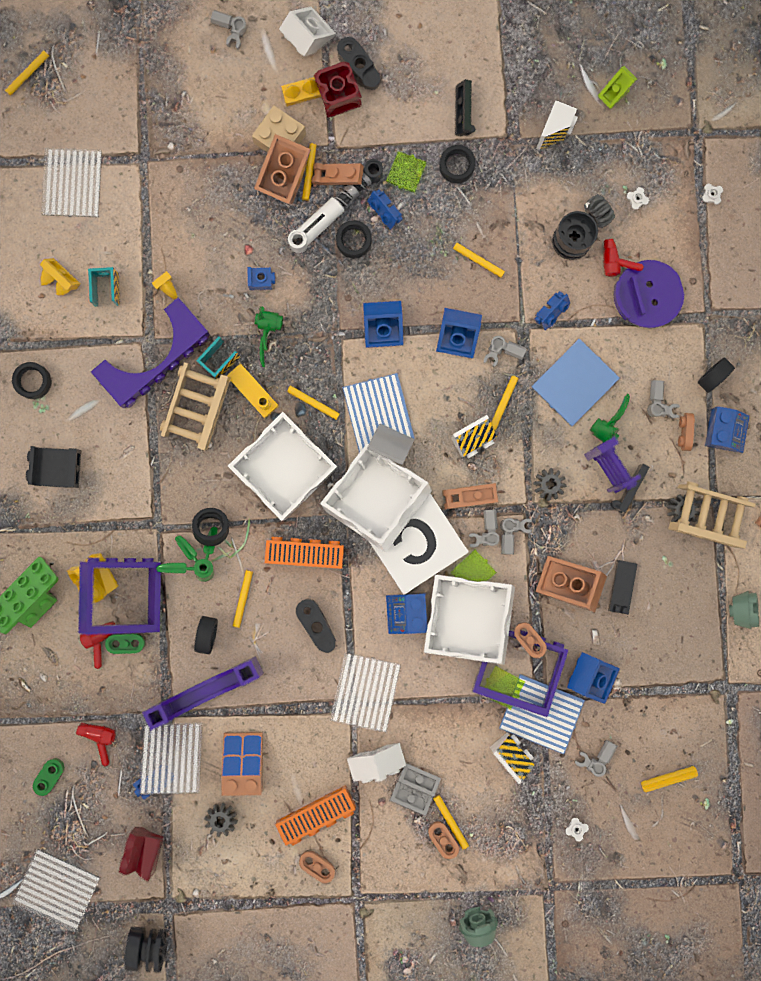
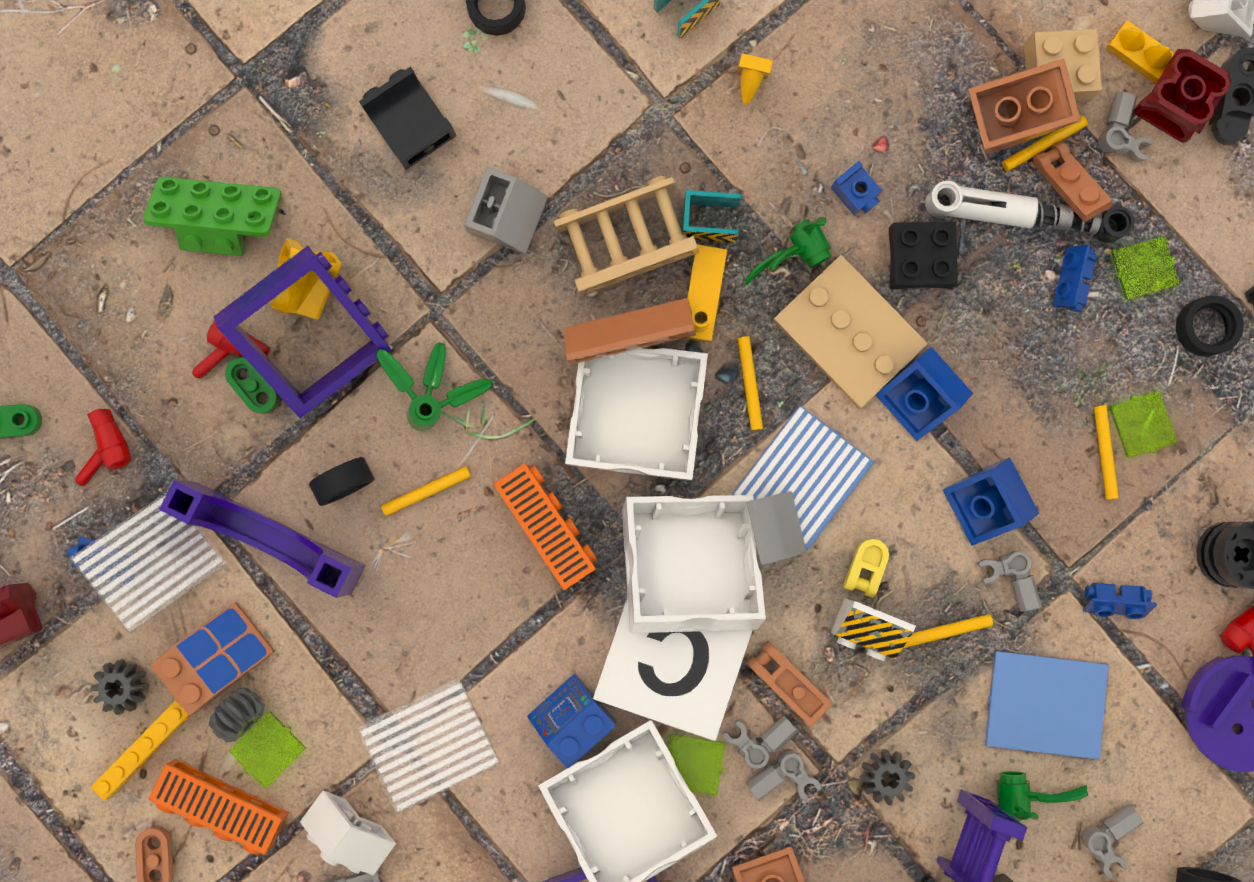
camera: 50 degrees right, 0 degrees up
dark purple arch [91,297,210,409] -> none
black tyre [192,508,229,546] -> none
black piece [296,599,336,653] -> none
black tyre [336,220,372,259] -> none
none -> yellow piece [90,700,192,801]
none -> dark grey gear [209,688,265,743]
none -> clear neon green piece [229,711,306,789]
none -> light grey slope [464,166,548,255]
none -> nougat slope [564,298,696,364]
none -> tan plate [773,255,928,409]
none -> light yellow plate [843,539,889,598]
none -> black brick [889,222,958,289]
none -> light grey bar [1098,92,1153,162]
none -> clear neon green piece [1109,390,1178,458]

